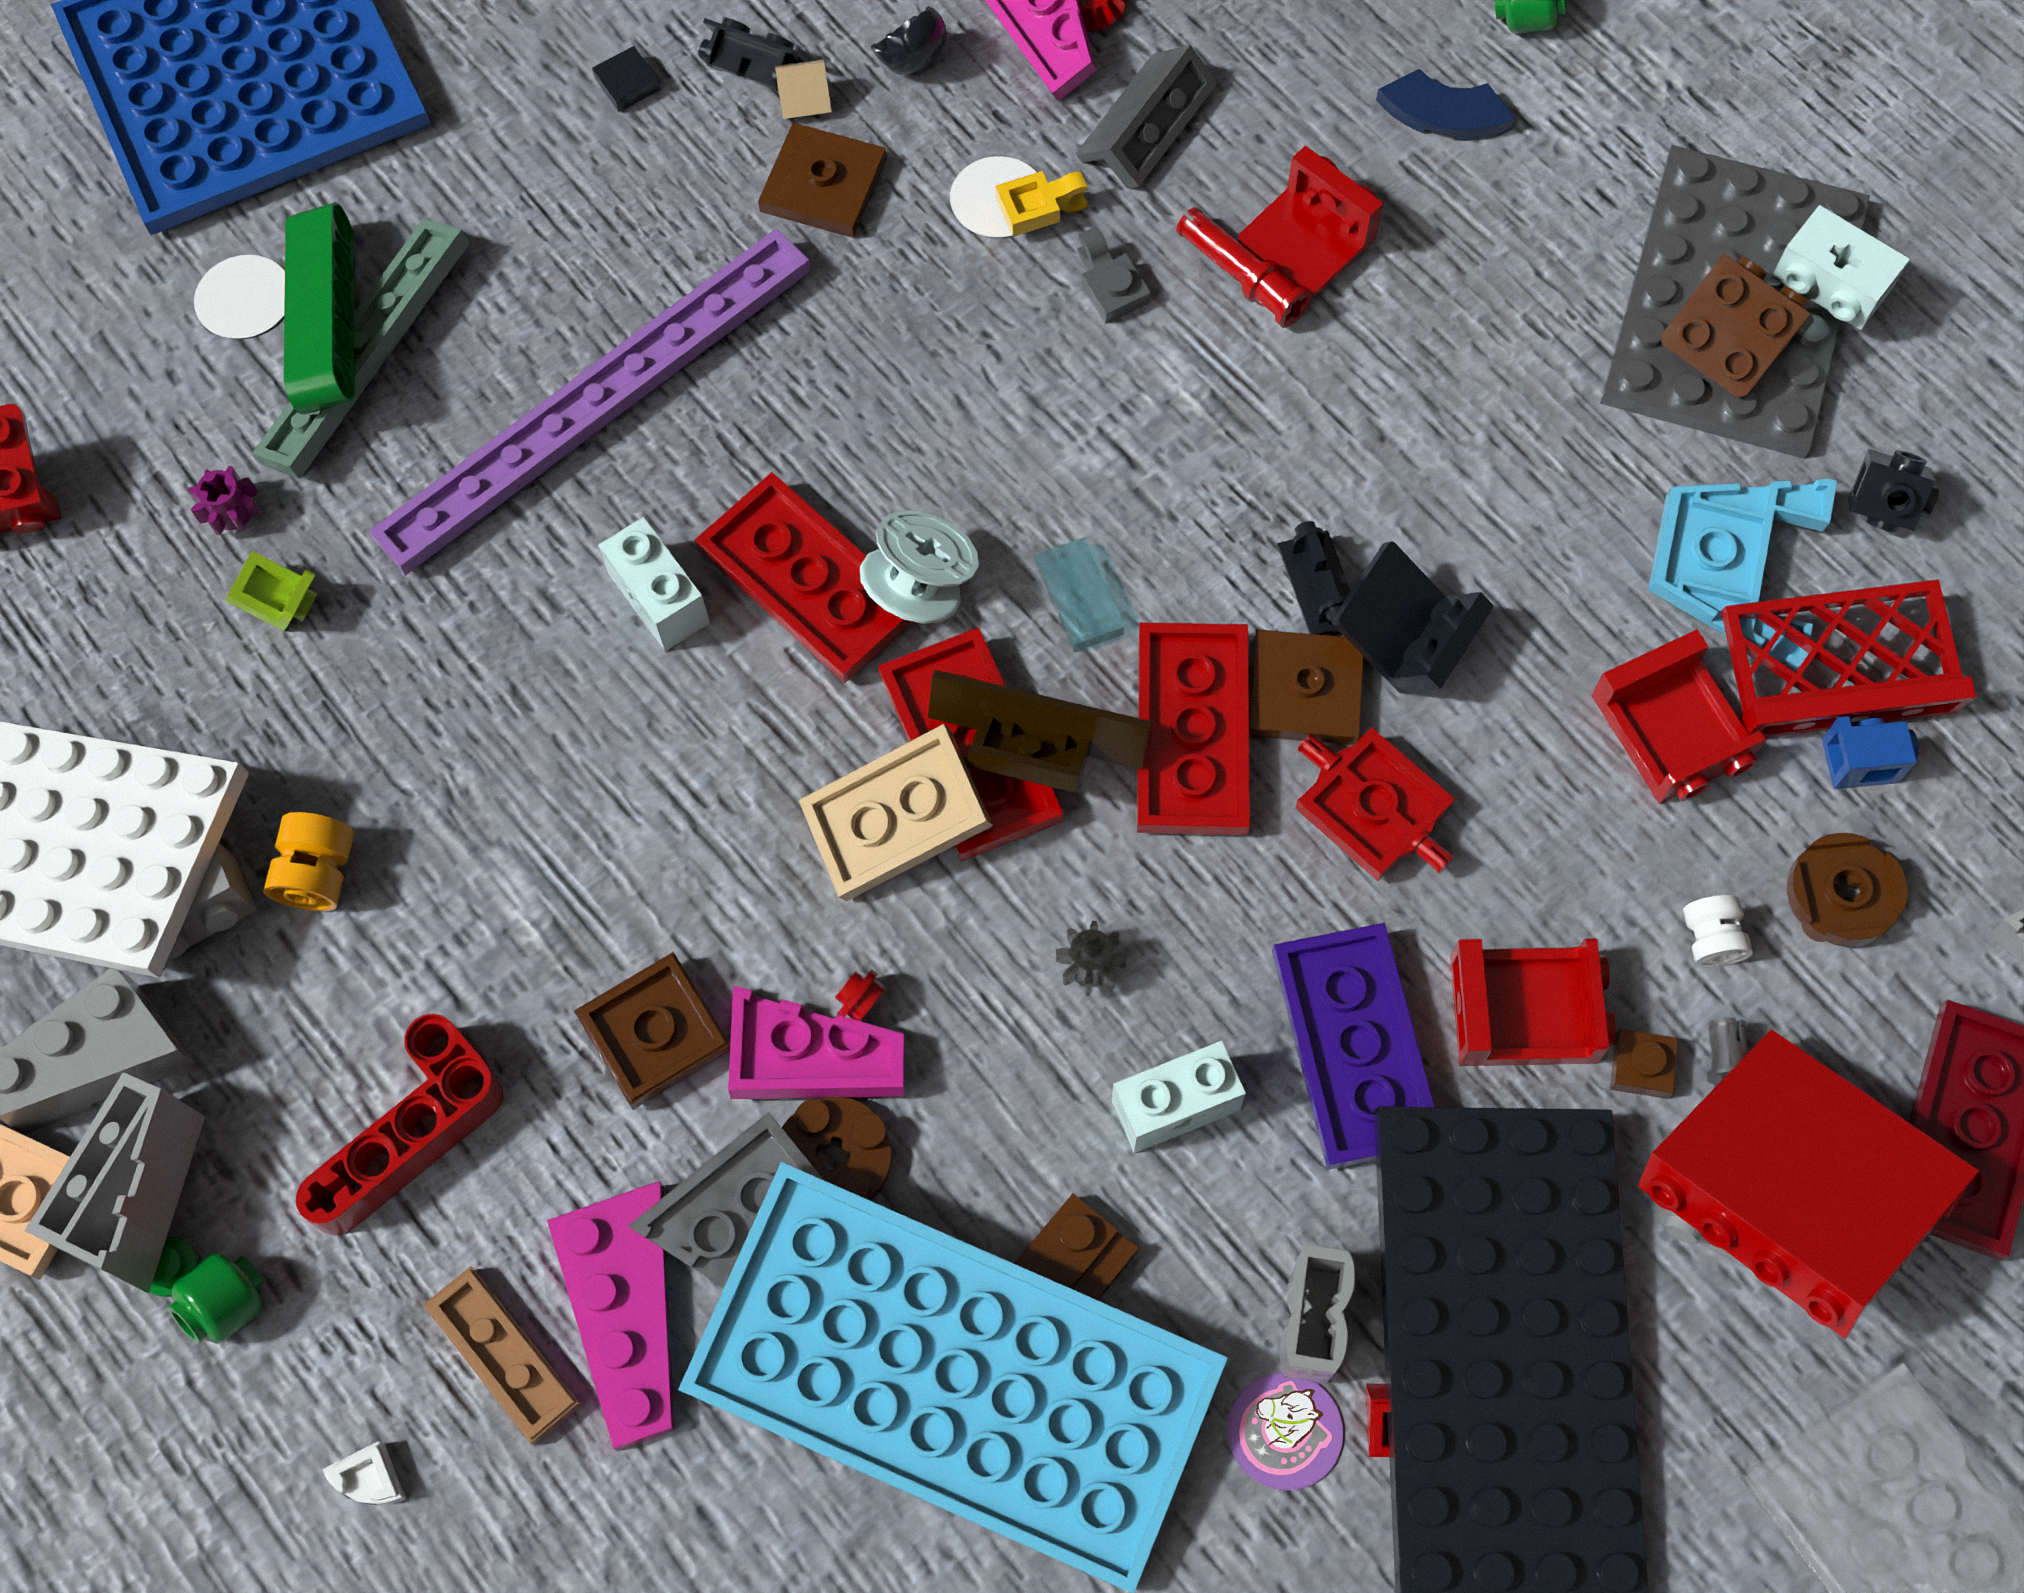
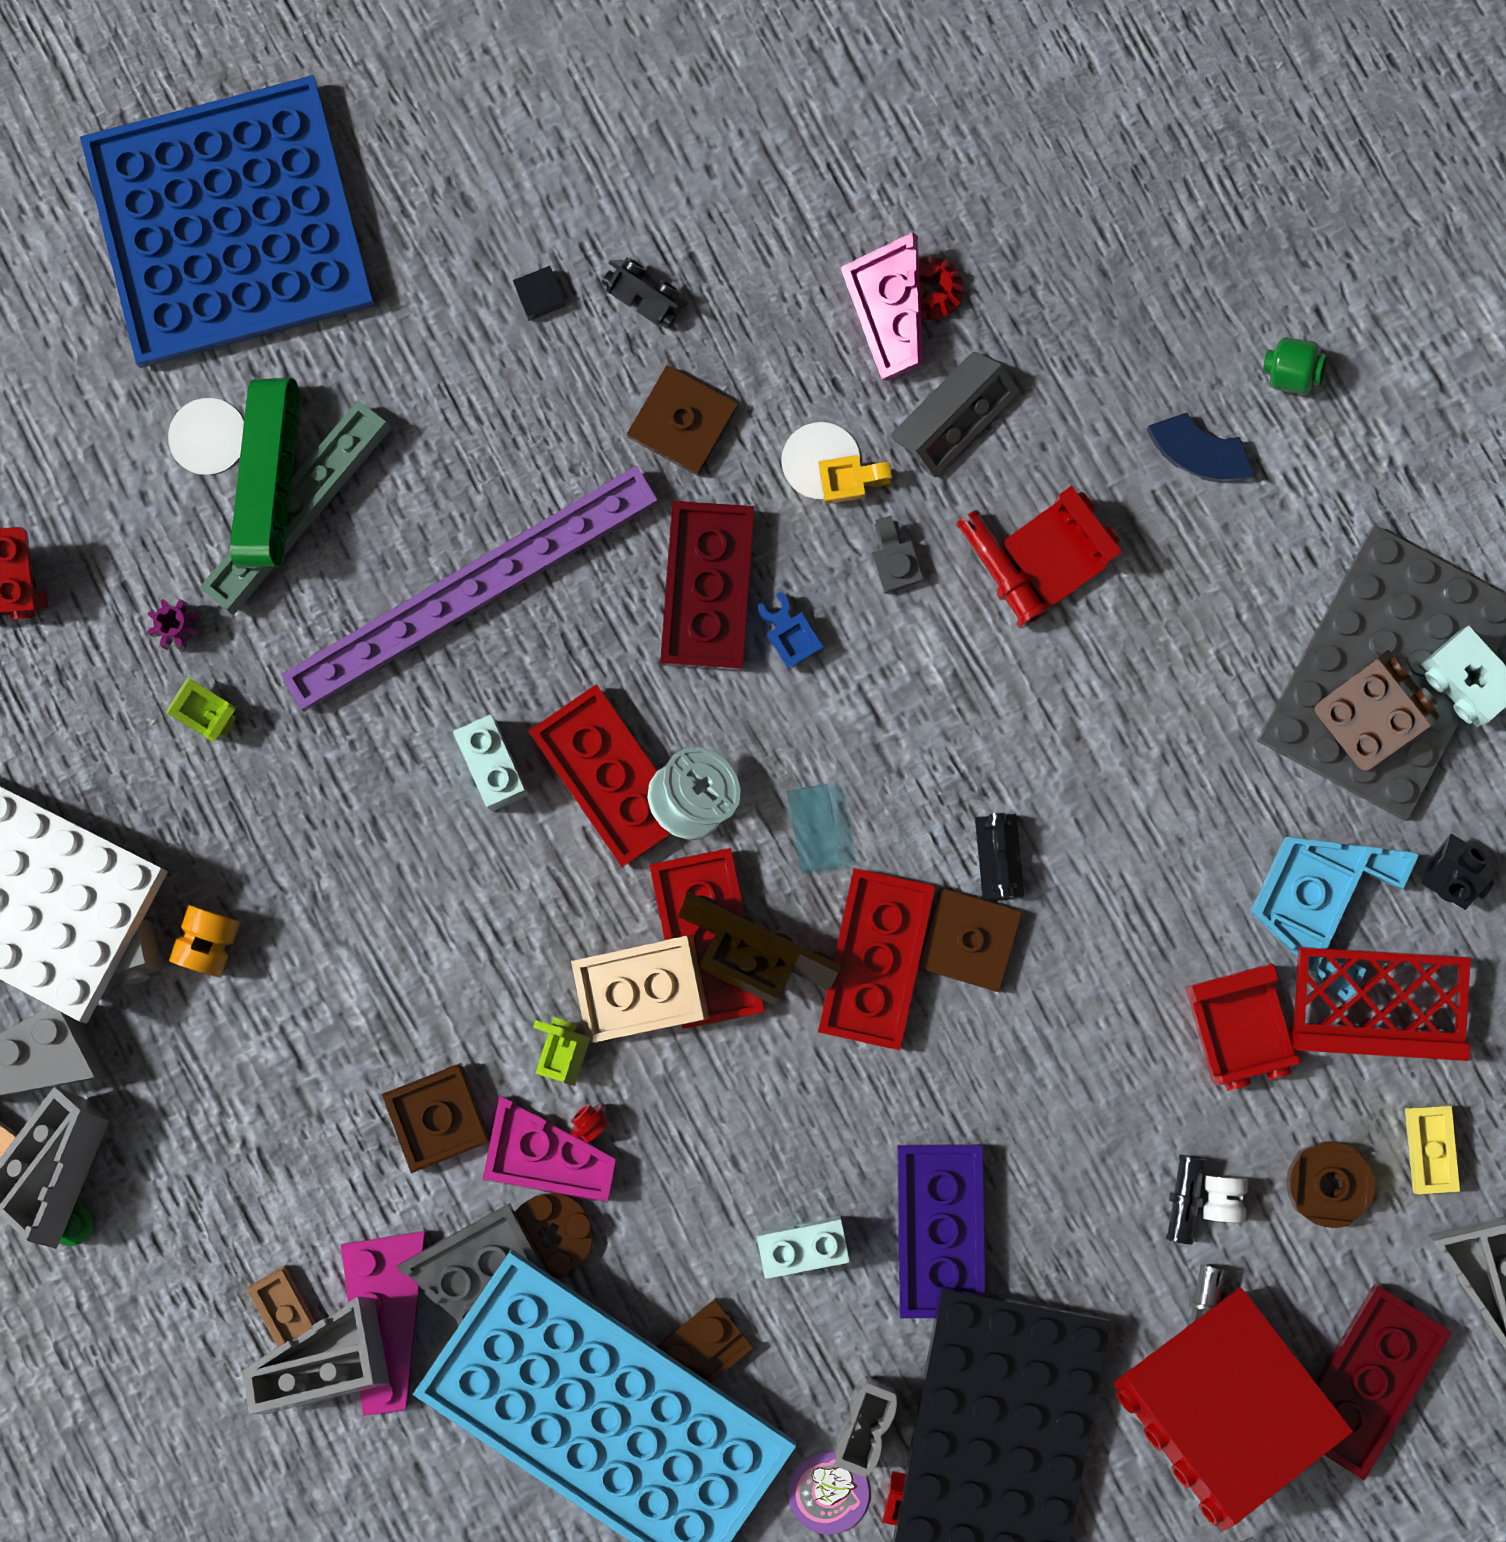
camera: 15 degrees right, 15 degrees up
green head [168,1253,264,1344] -> none
red beam [296,1013,503,1236] -> none
white tile [322,1441,406,1506] -> none
tan tile [775,60,832,119] -> none
black hair [870,6,947,75] -> none
clear smoke gear [1056,921,1127,996] -> none
red plate [1295,727,1455,881] -> none
black bracket [1332,541,1494,693] -> none
red panel [1450,938,1616,1066] -> none
reddish brown plate [1610,1029,1678,1099] -> none
blue brick [1822,716,1919,789] -> none
none -> light grey wedge [242,1296,390,1415]
none -> lime bracket [533,1017,591,1086]
none -> dark red plate [660,501,755,671]
none -> blue plate [758,592,823,671]
none -> black pin [1166,1154,1207,1245]
none -> light yellow plate [1405,1105,1460,1194]

